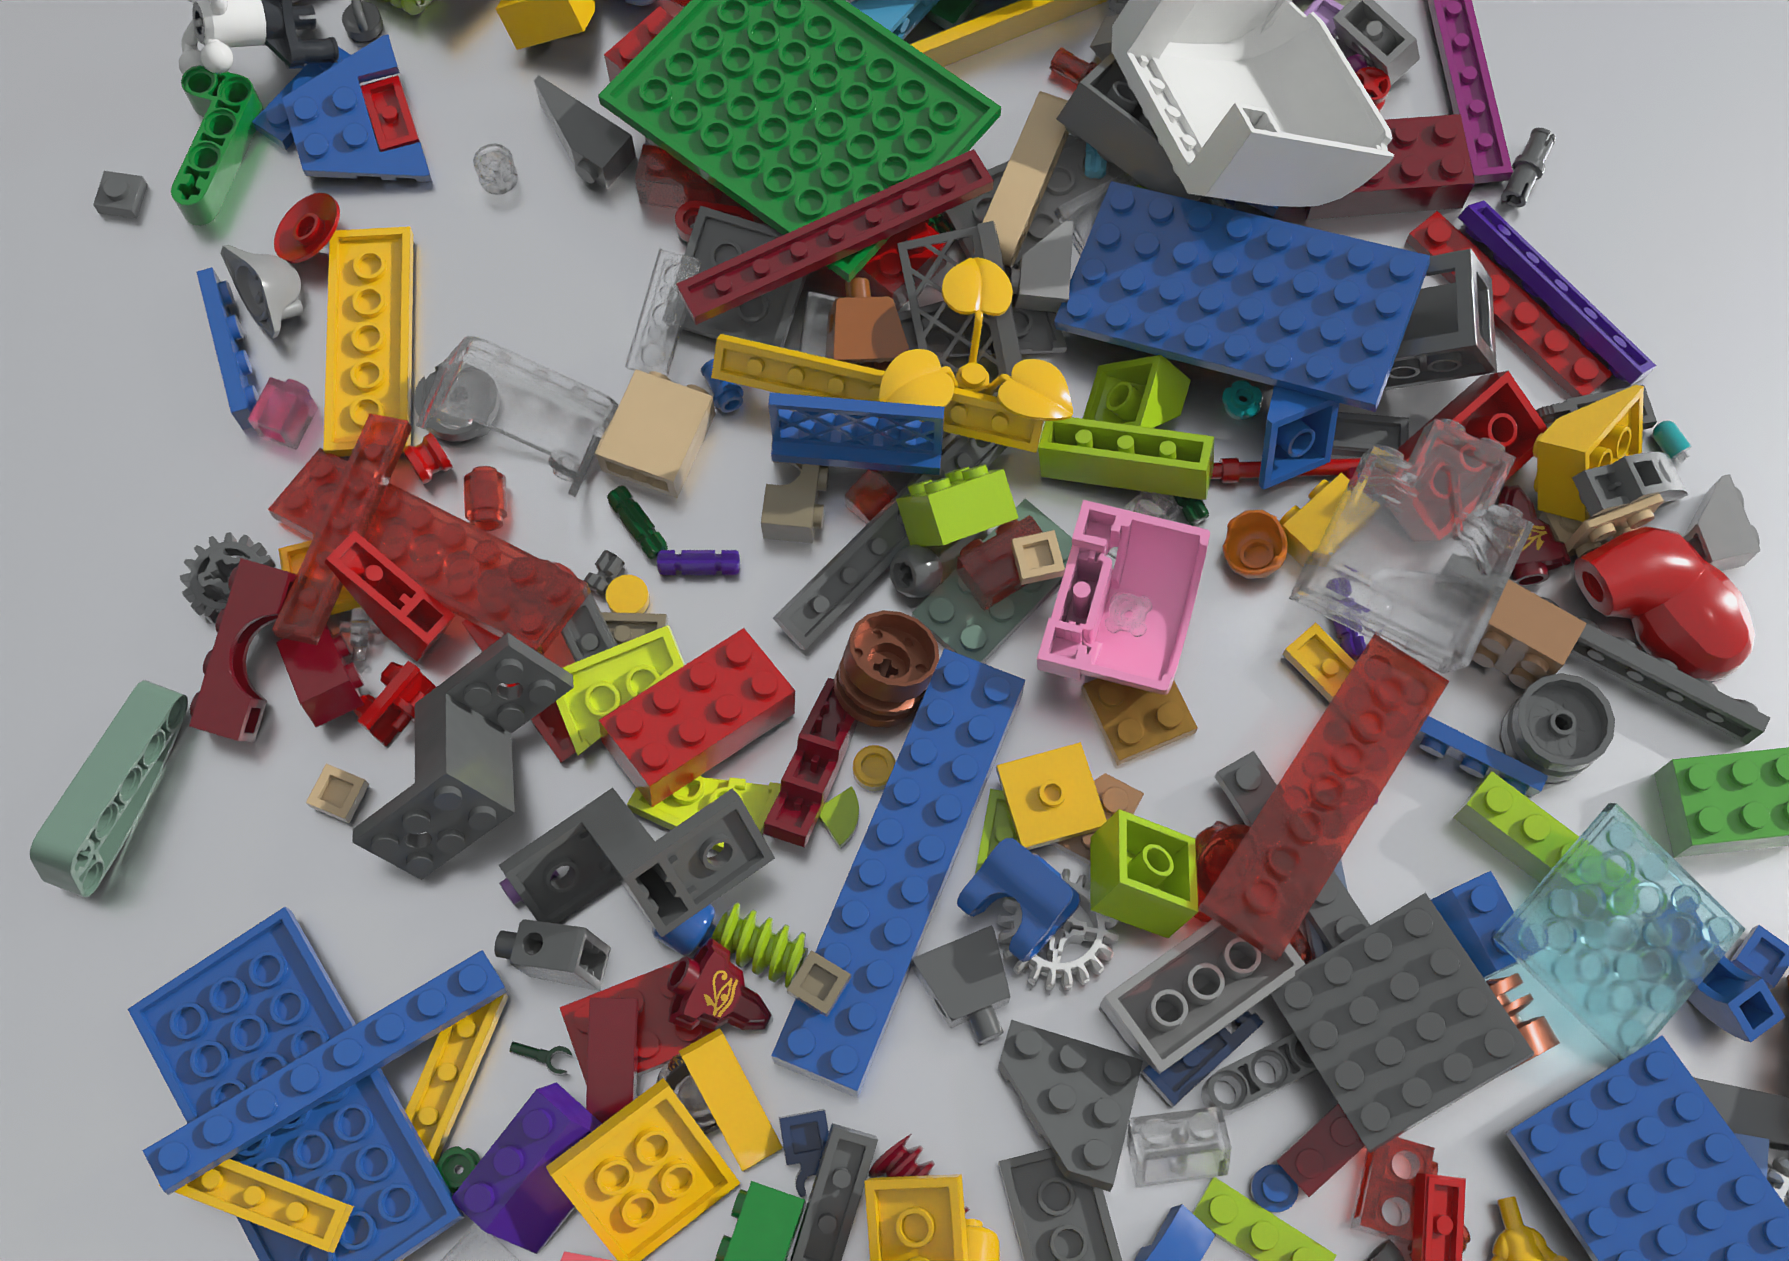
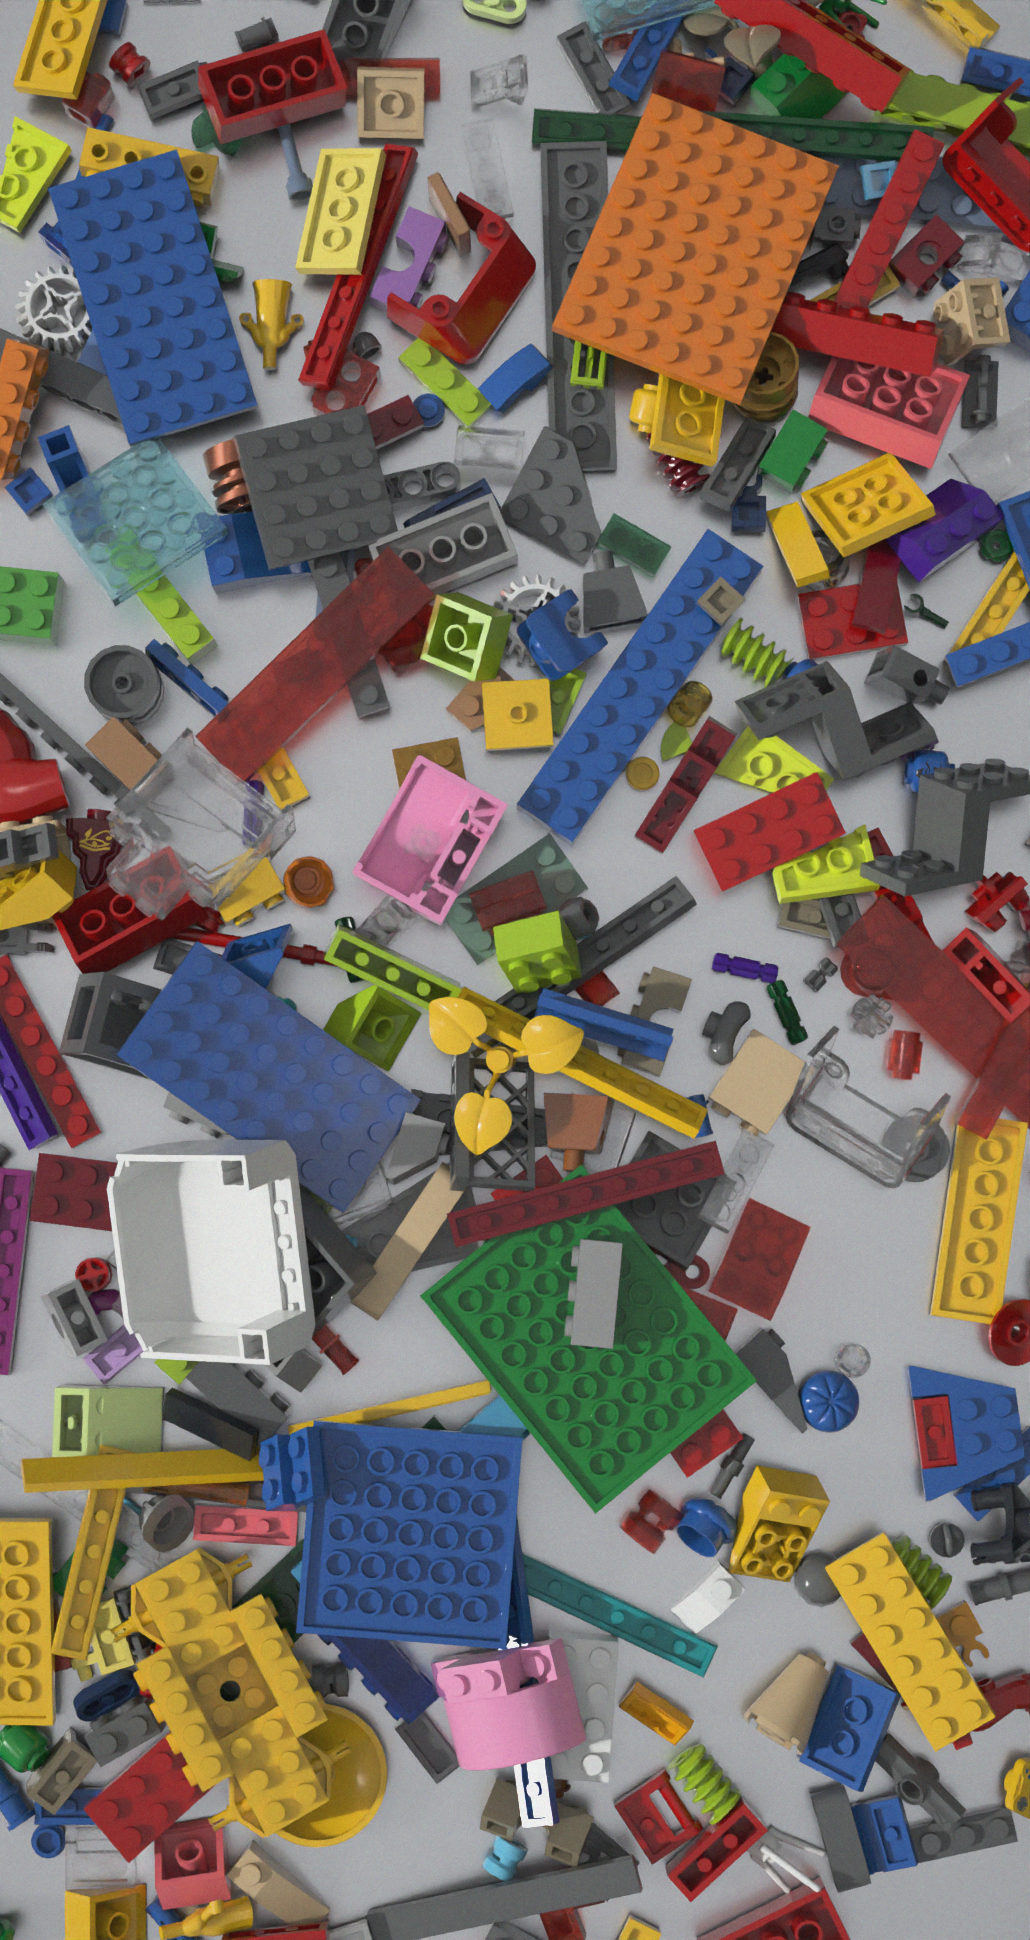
camera: 165 degrees left, 15 degrees up
red wheel [402,432,453,485] -> none
yellow tile [606,575,650,613] -> none
dark red rock [667,938,772,1030] -> none
copper wheel [834,610,939,728] -> none
tan plate [1011,530,1065,585] -> none
none -> light grey brick [564,1239,623,1349]
none -> clear green plate [597,513,672,577]
none -> clear yellow wheel [668,681,713,727]
none -> dark grey piece [702,1001,751,1065]
none -> clear red slope [706,1198,811,1321]
none -> dark grey bar [709,1433,755,1499]
none -> blue piece [799,1370,860,1433]
none -> clear gear [851,994,894,1039]
none -> blue head [904,750,955,793]

